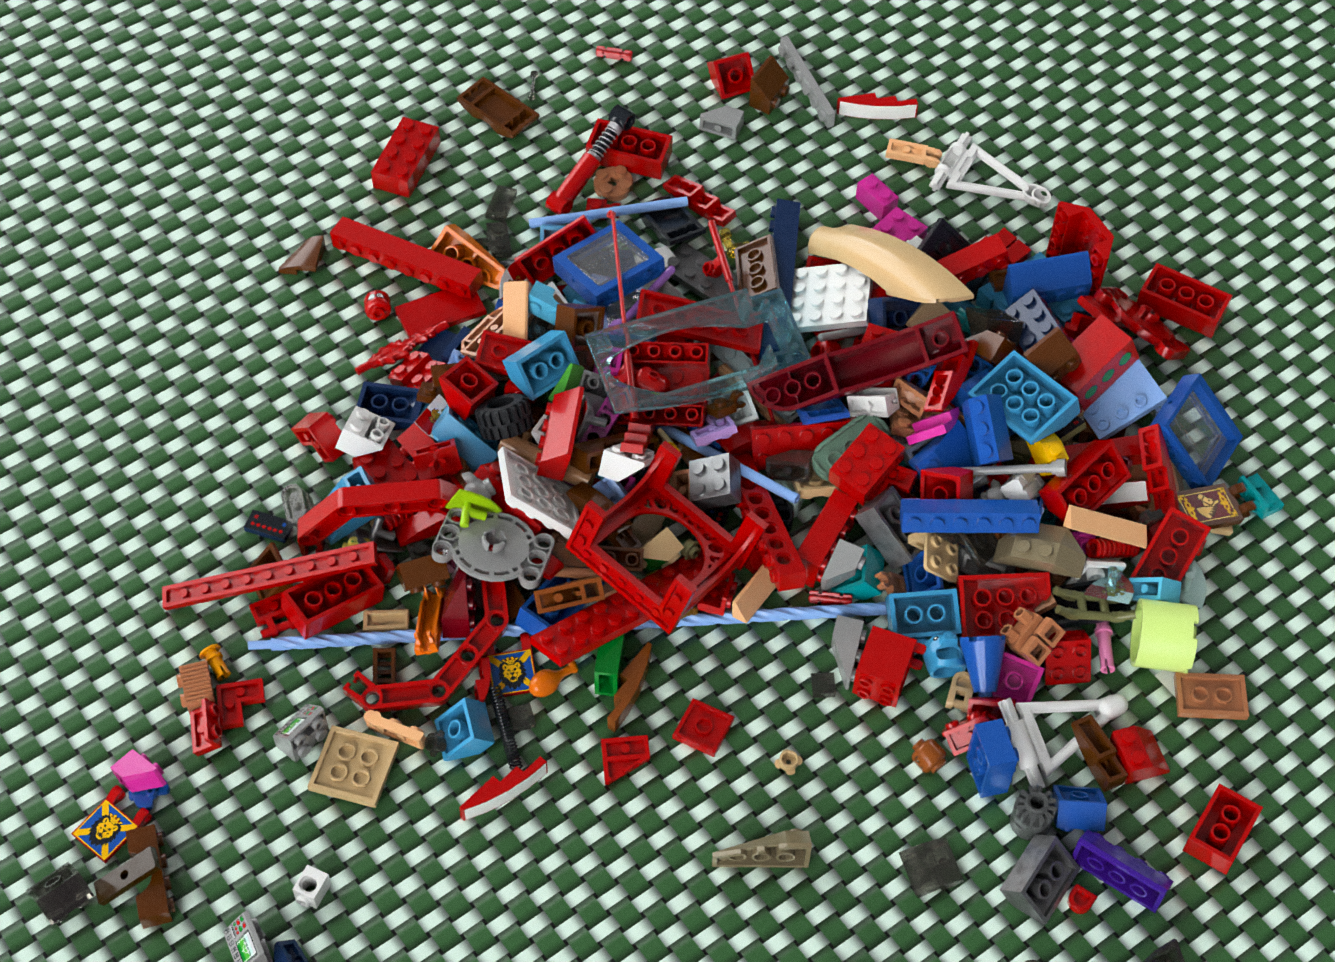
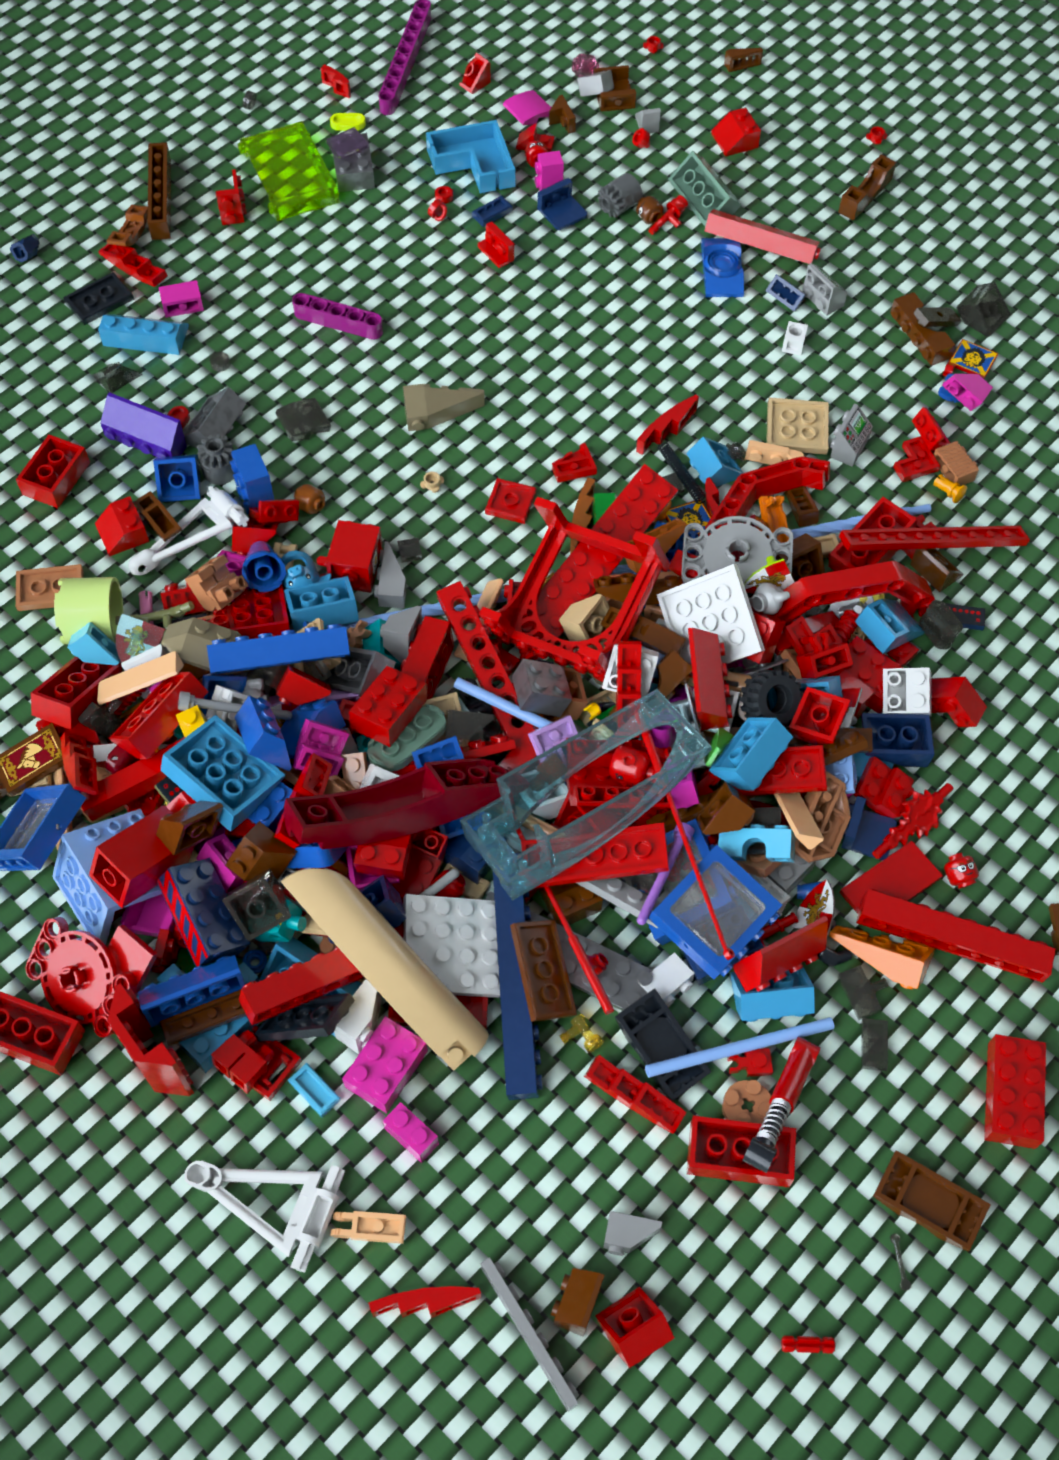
camera: 170 degrees right, 5 degrees up
olive plate [680,539,701,560] -> none

